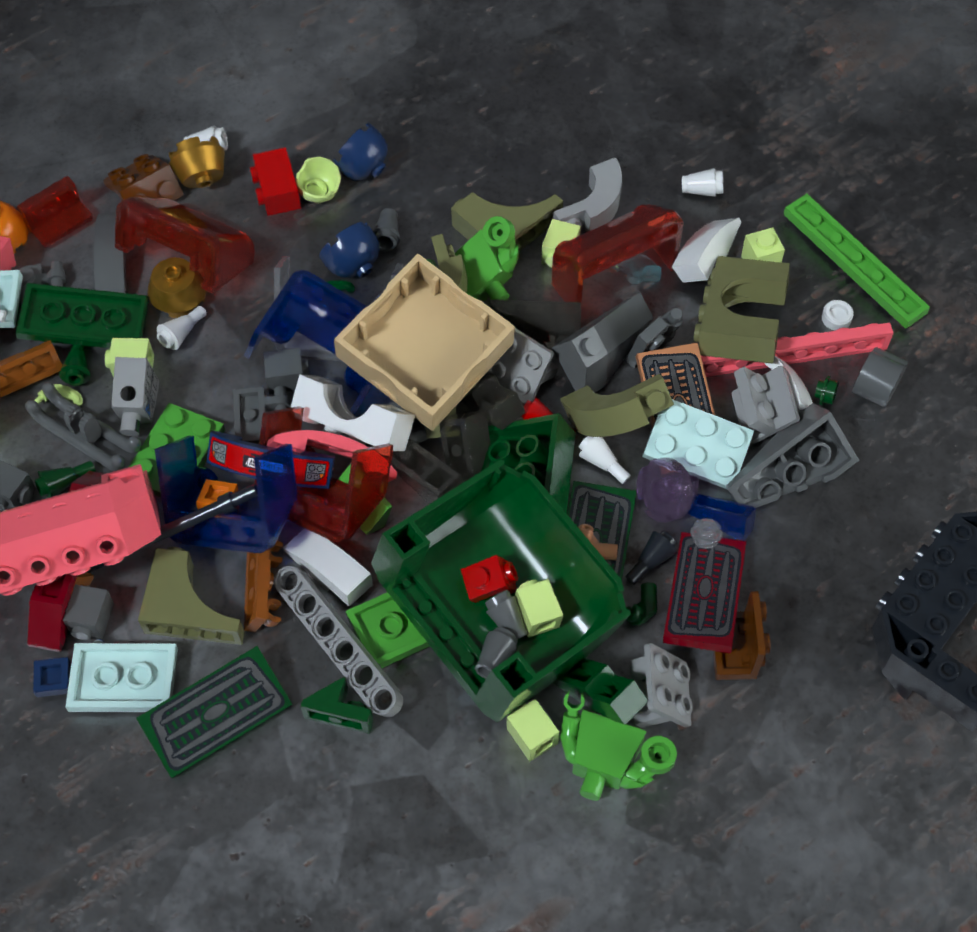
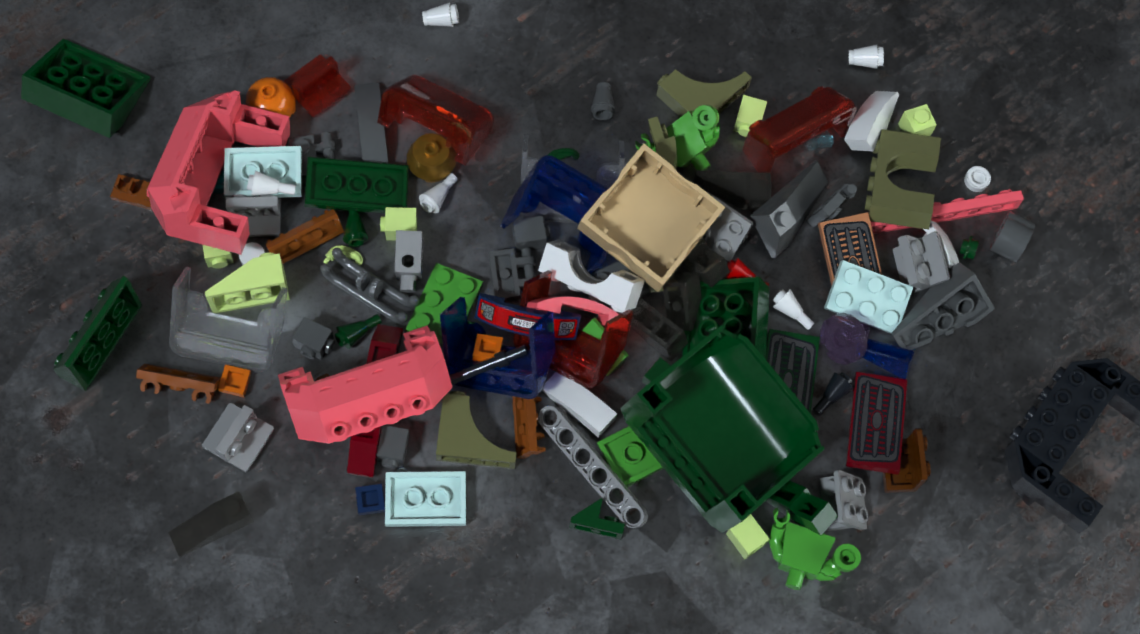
camera: 10 degrees left, 10 degrees up
reddish brown bracket [103,154,184,222] -> none
tile [136,646,292,779] -> none
pearl gold cone [168,136,225,188] -> none
red brick [249,147,301,216] -> none
yellowish green hair [296,156,341,204] -> none
dark blue cylinder [319,222,380,278] -> none
dark blue cylinder [333,123,387,181] -> none
red bracket [461,555,518,603] -> none
dark grey cone [475,627,518,679] -> none
dark grey cone [485,590,528,640] -> none
yellowish green brick [515,579,563,638] -> none
light grey arch [553,157,622,236] -> none
olive arch [560,374,674,437] -> none
nougat arm [578,524,618,561] -> none
dark green arm [626,582,658,626] -> none
clear plate [690,518,723,549] -> none
bright green plate [784,194,930,329] -> none

